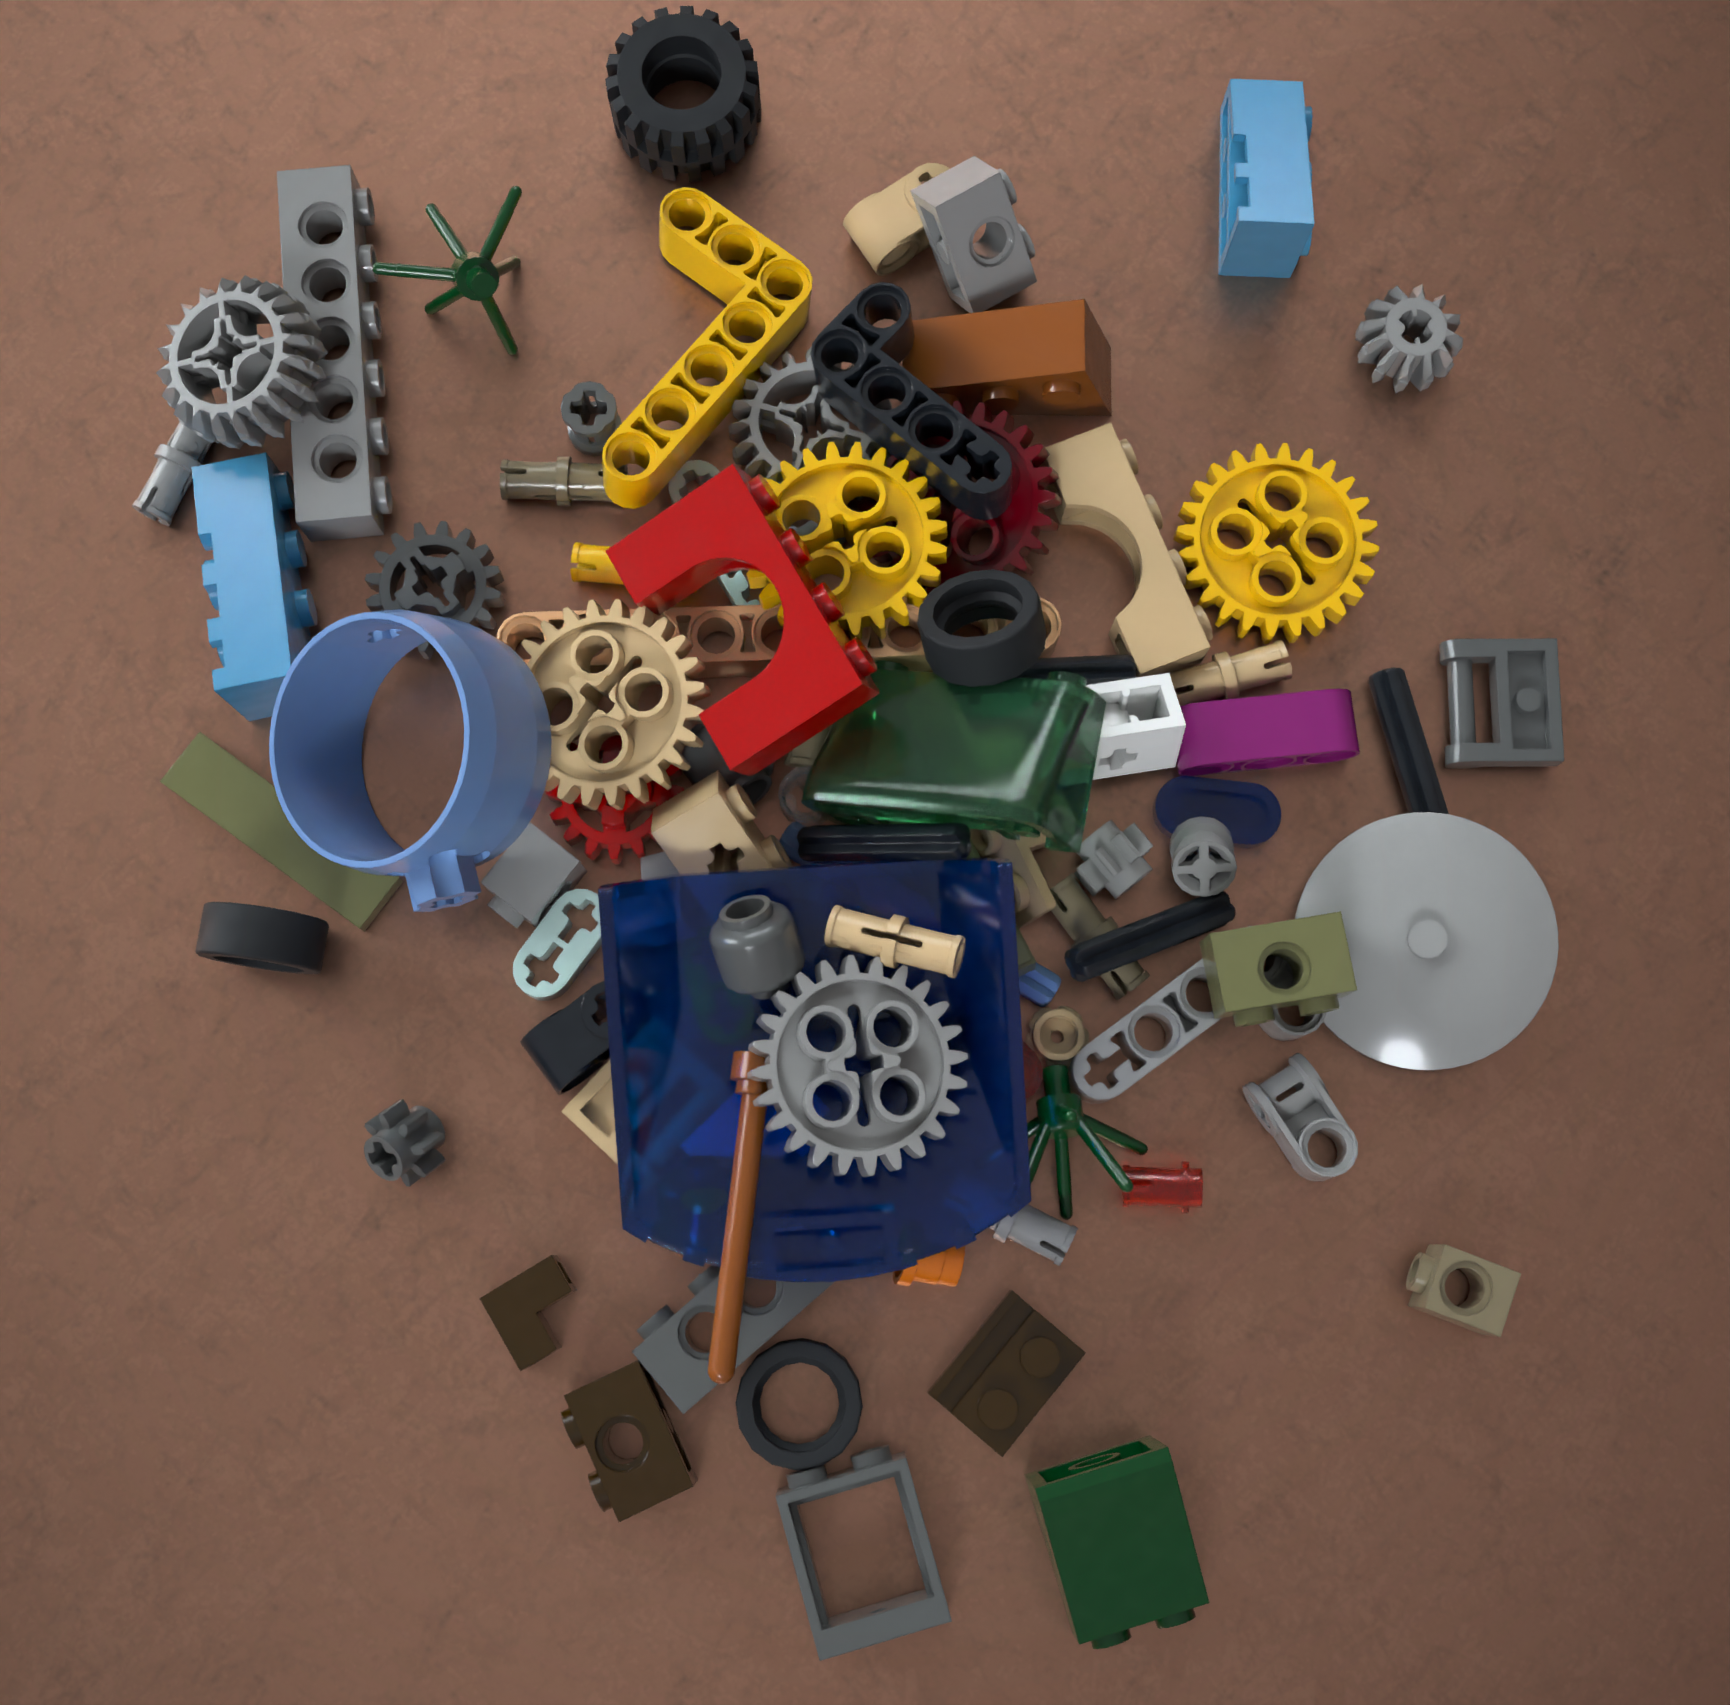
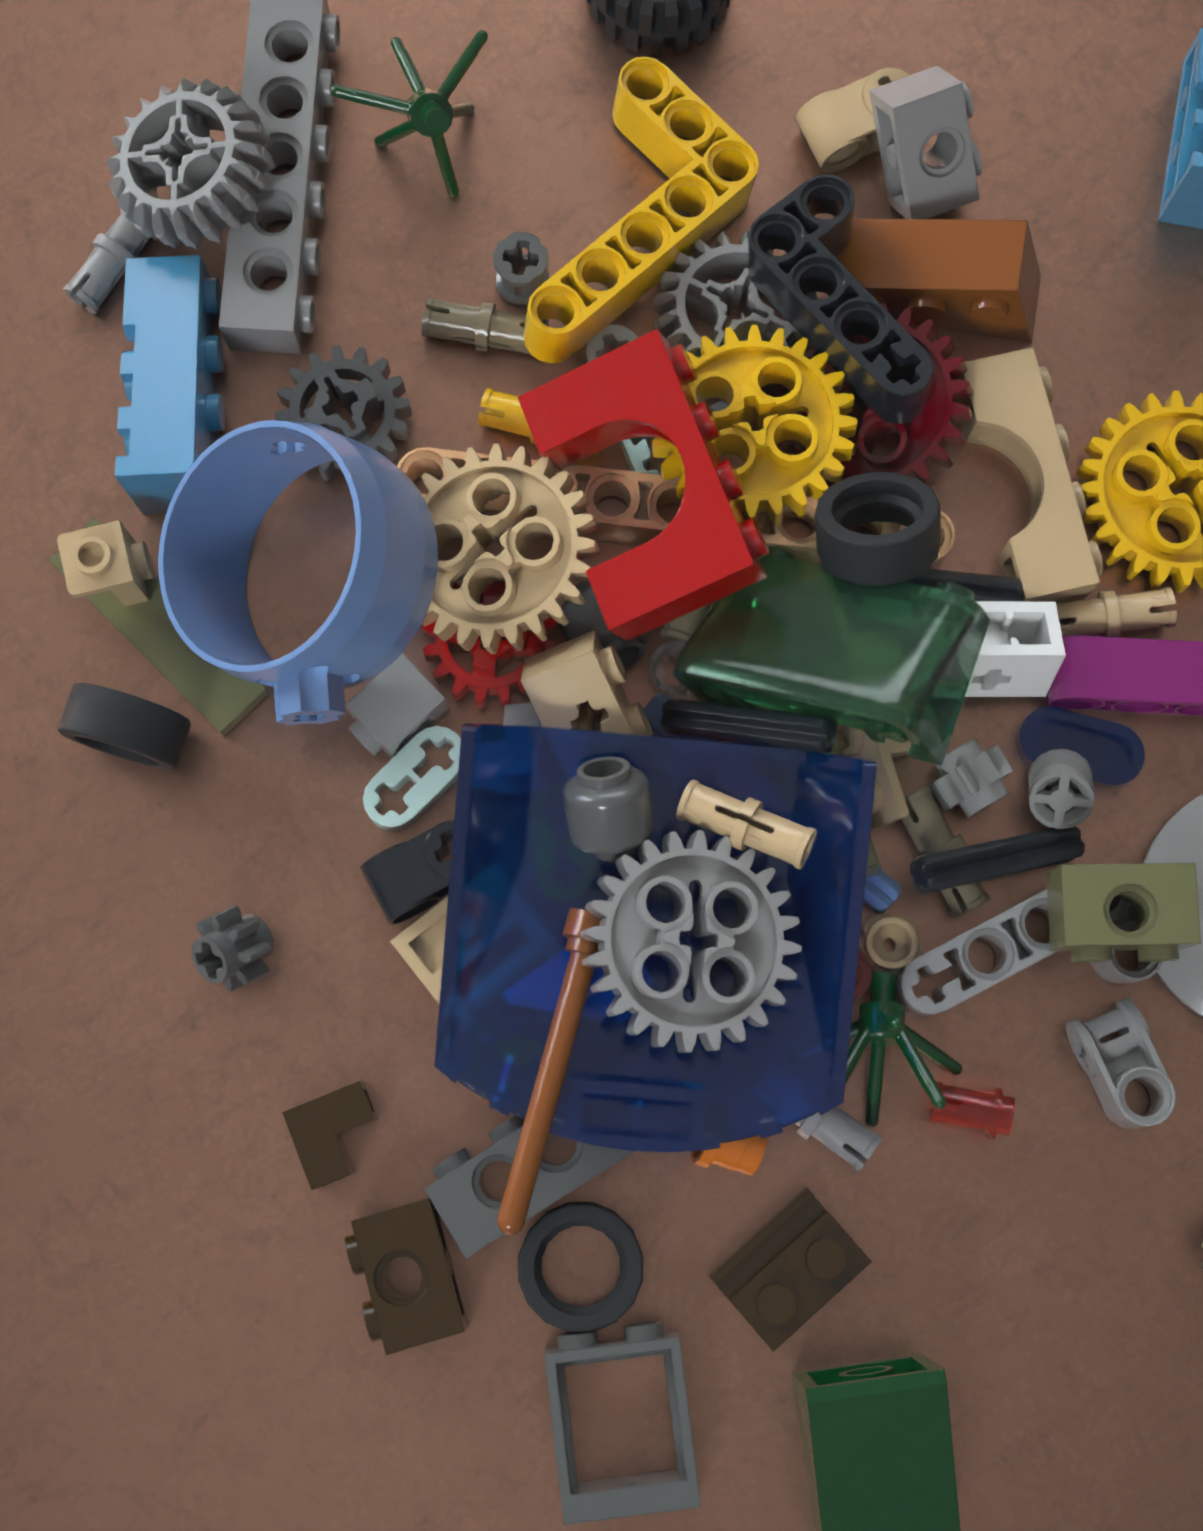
camera: 10 degrees right, 0 degrees up
none -> tan bracket [57,520,154,607]

